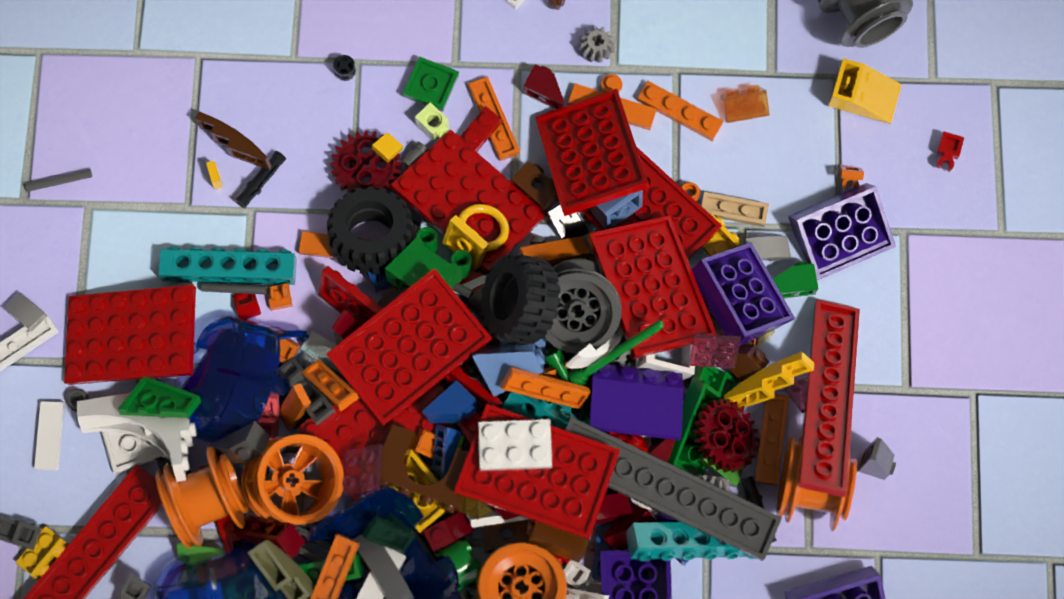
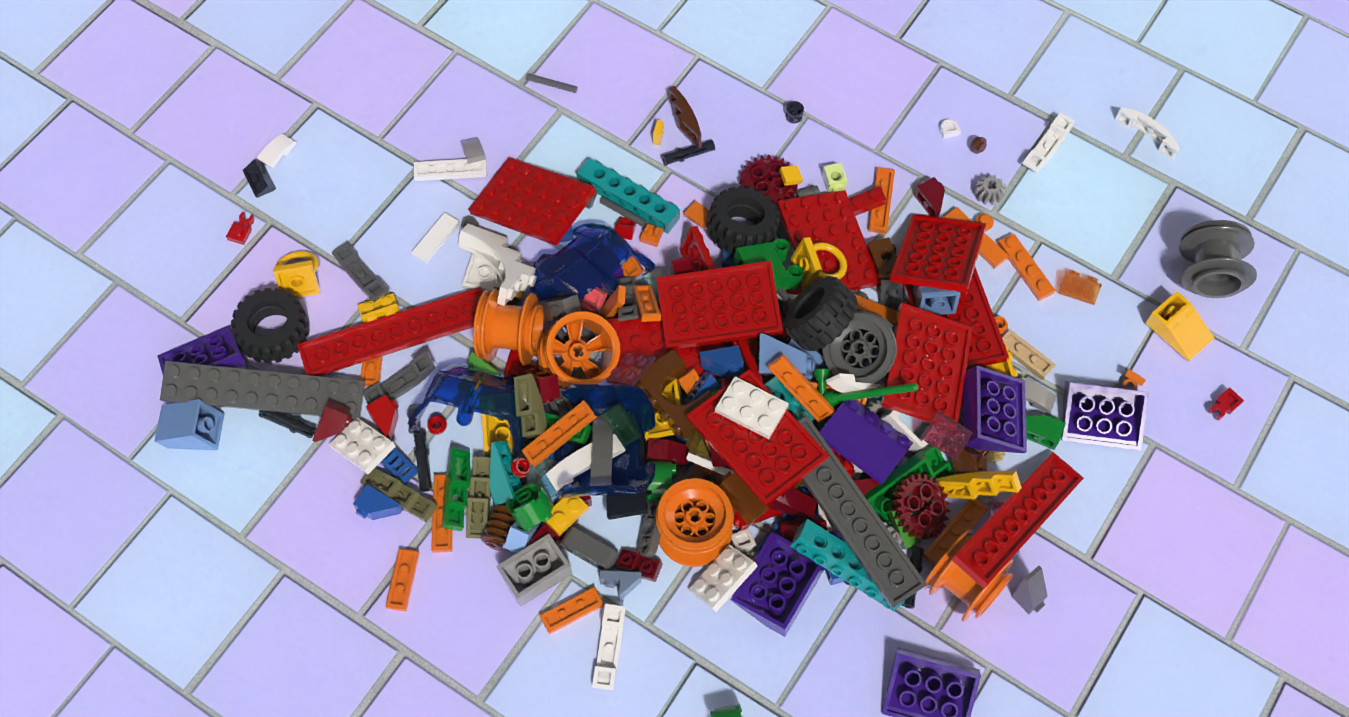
camera: 35 degrees right, 10 degrees down
green wing [118,377,201,418] -> none
green plate [403,56,459,112] -> none

